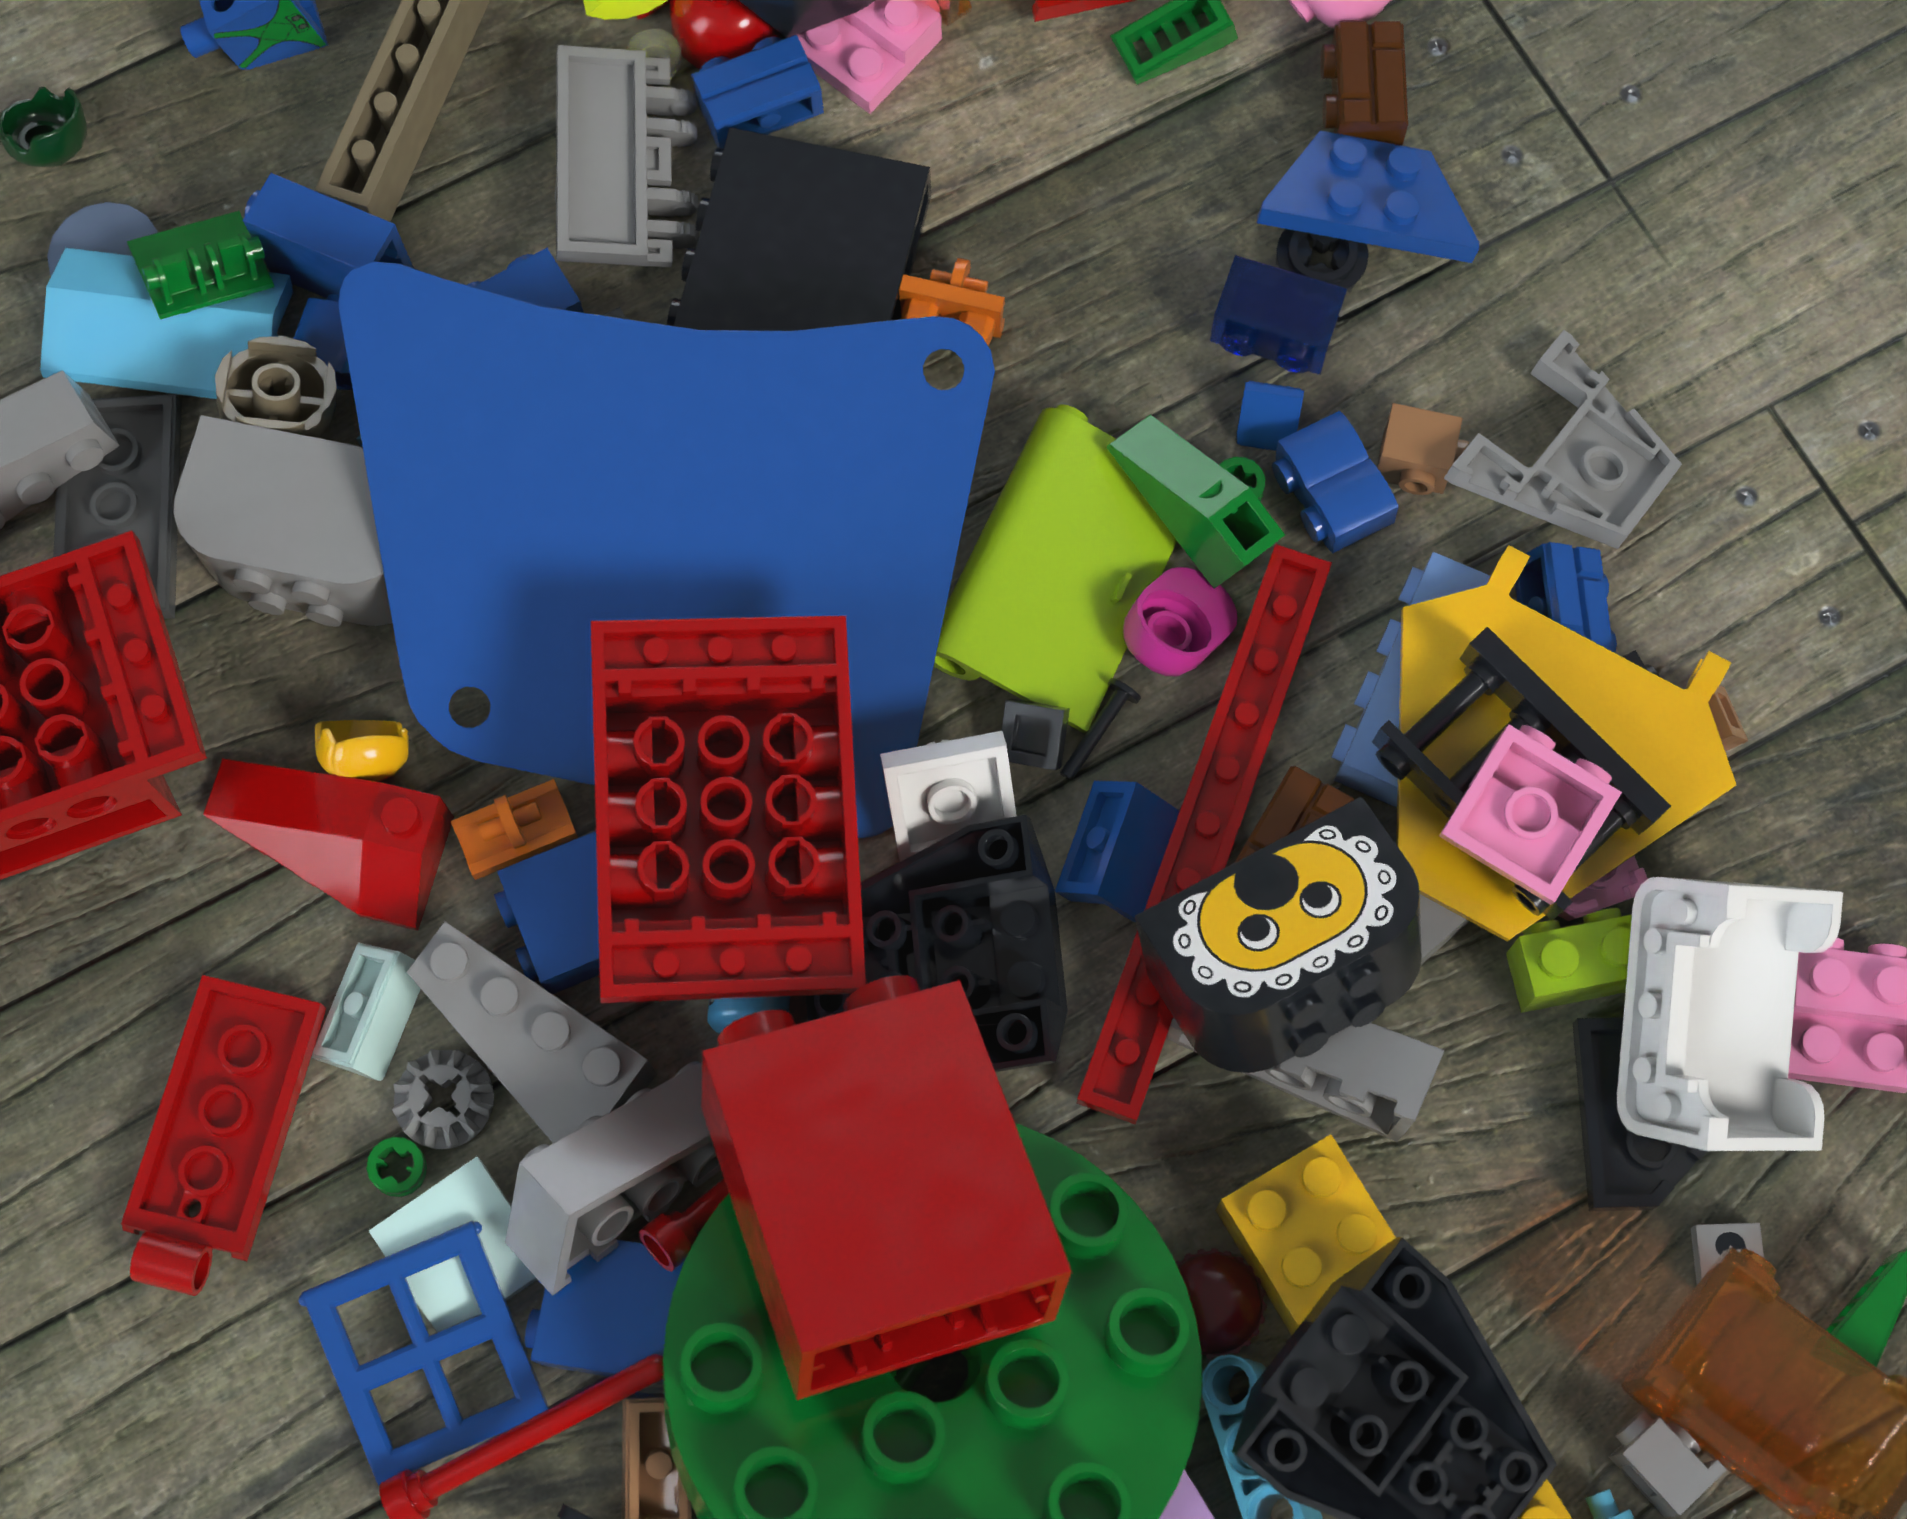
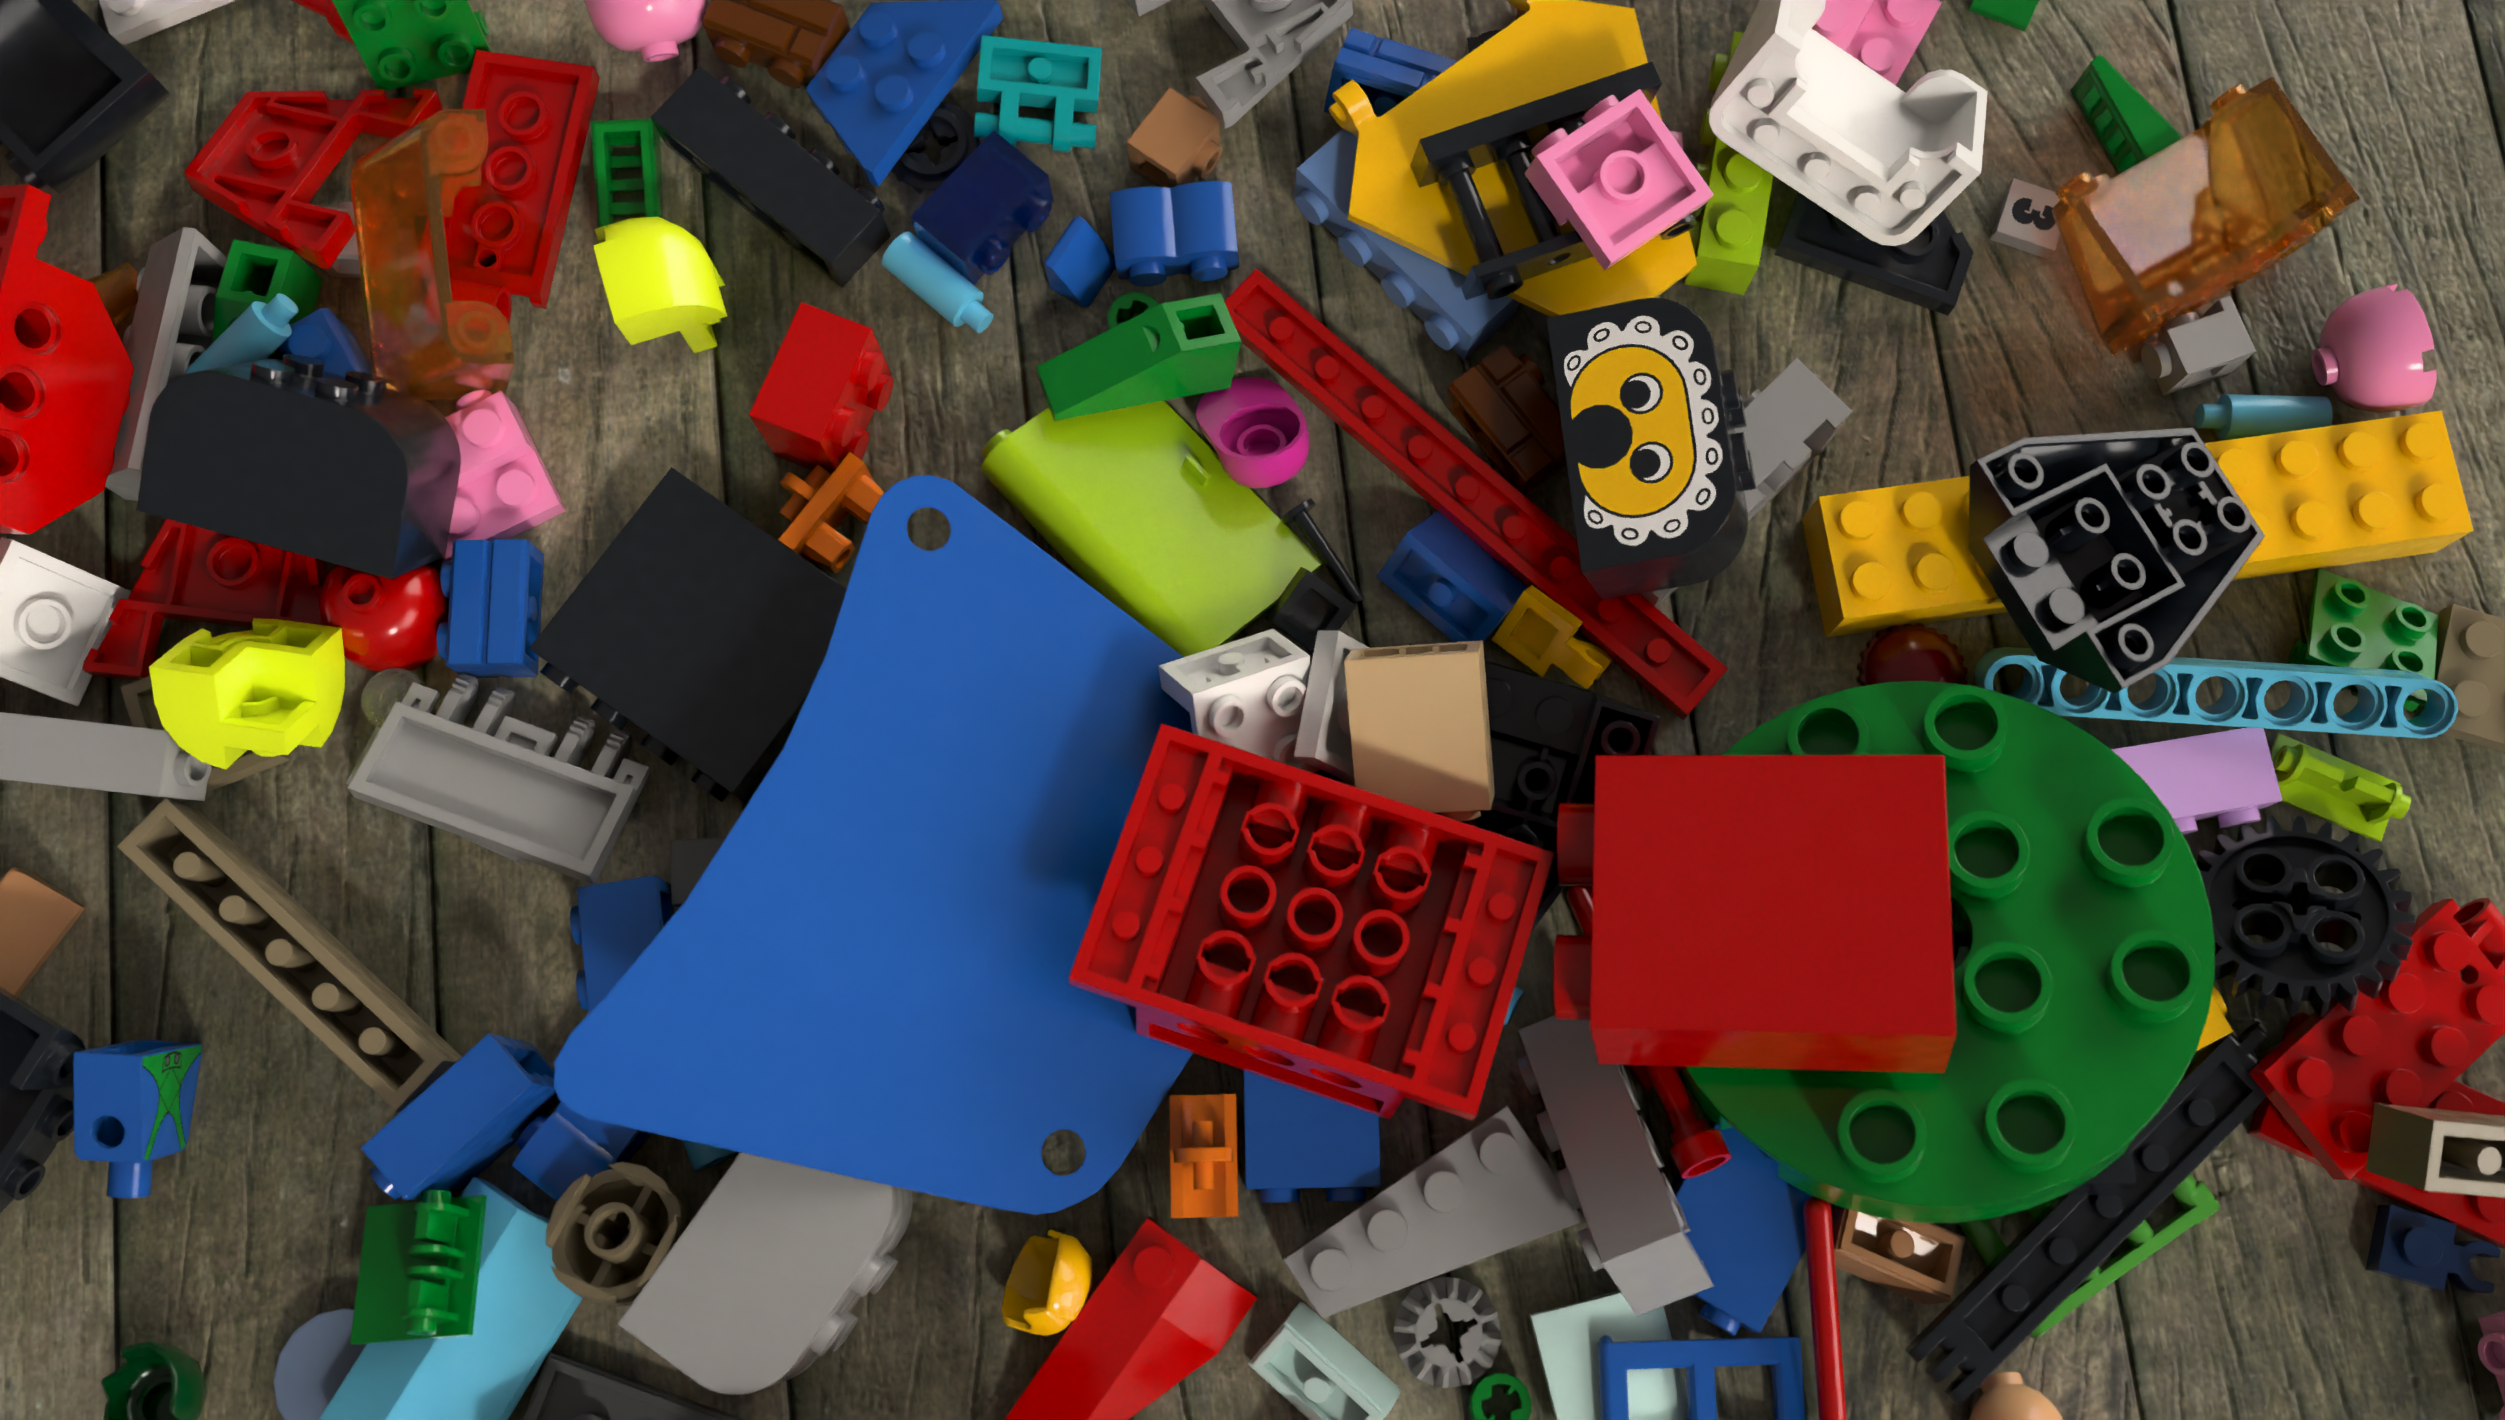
camera: 70 degrees left, 5 degrees up
none -> neon yellow brick [593,217,727,353]
none -> black brick [650,66,890,288]
none -> red brick [749,302,894,474]
none -> medium azure cylinder [882,231,994,333]
none -> teal plate [974,35,1102,153]
none -> white bracket [1158,629,1319,773]
none -> tan brick [1344,640,1495,821]
none -> yellow plate [1492,585,1613,689]

